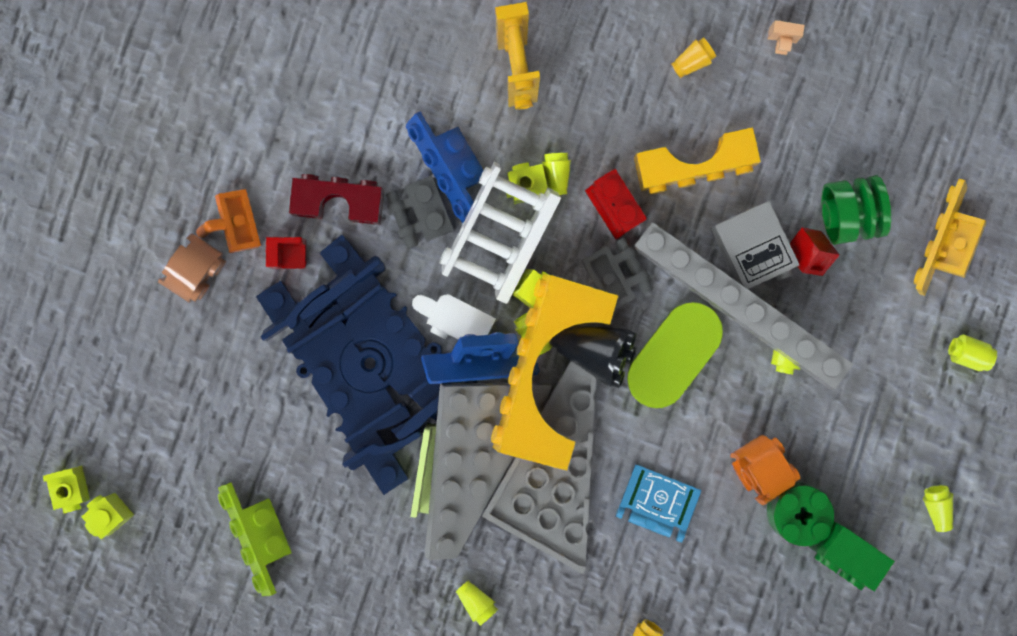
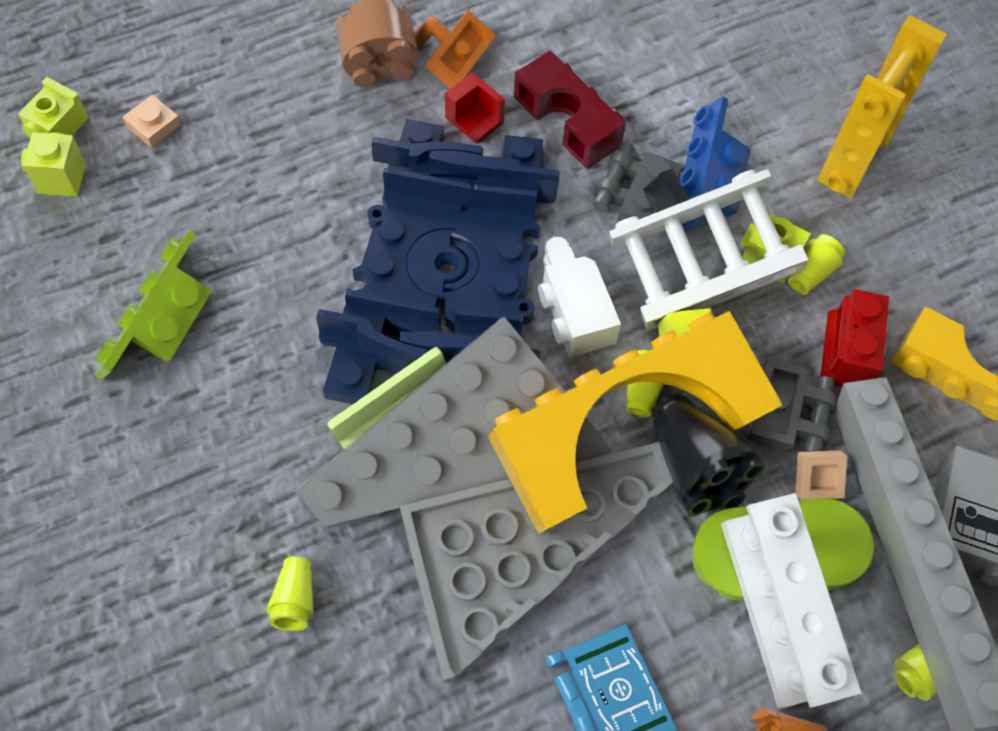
camera: 40 degrees right, 25 degrees down
blue bracket [421,332,540,384] -> none
none -> light nougat plate [122,95,181,148]
none -> black tile [643,168,688,213]
none -> white fence [721,493,862,708]
none -> light nougat plate [795,450,847,500]

